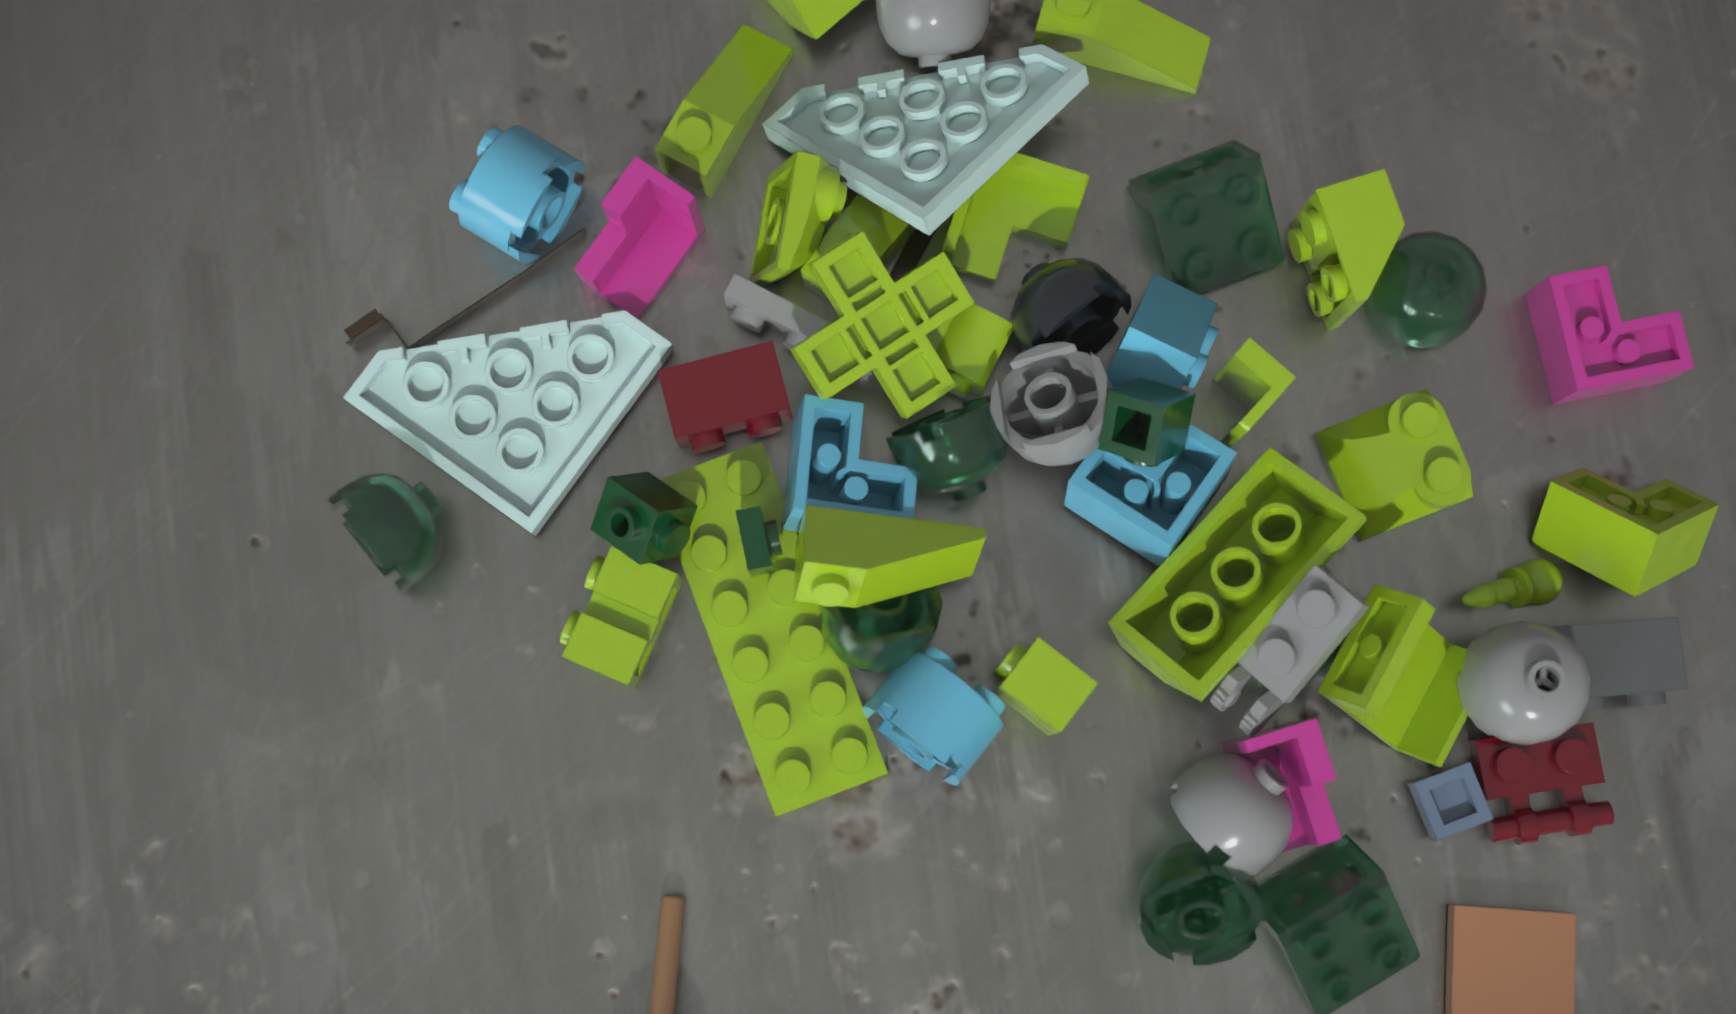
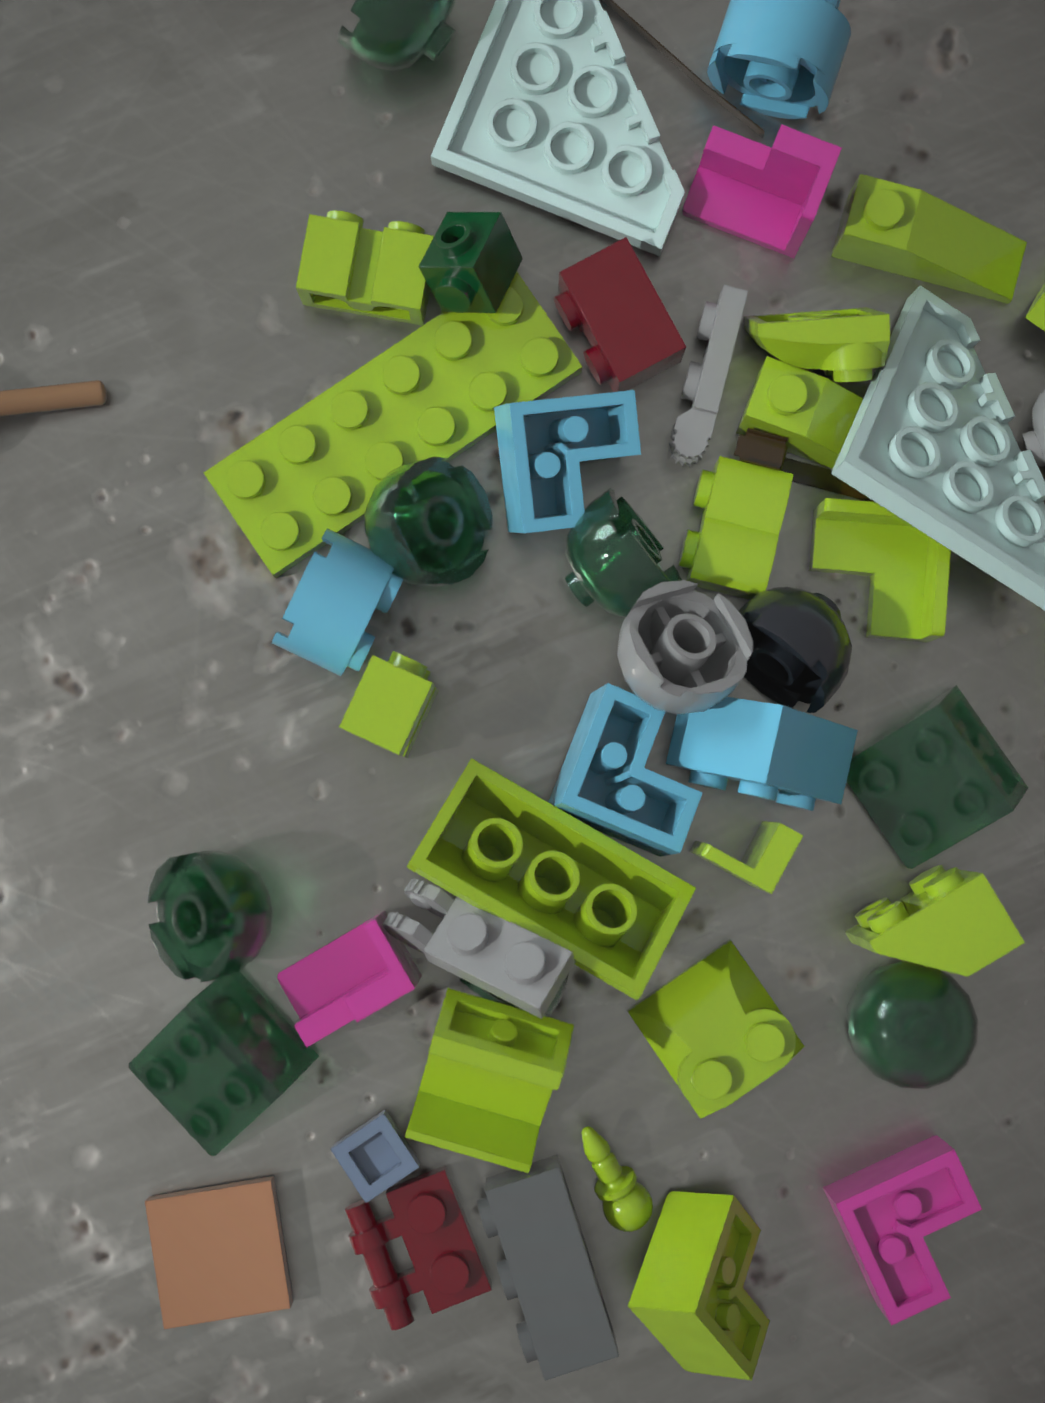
camera: 75 degrees right, 5 degrees up
dark green plate [736,506,783,577] -> none
lime plate [789,231,974,419] -> none
lime slope [794,505,987,608] -> none
dark green brick [1098,378,1196,467] -> none
light grey cylinder [1170,752,1294,878] -> none
light grey cylinder [1457,621,1592,745] -> none

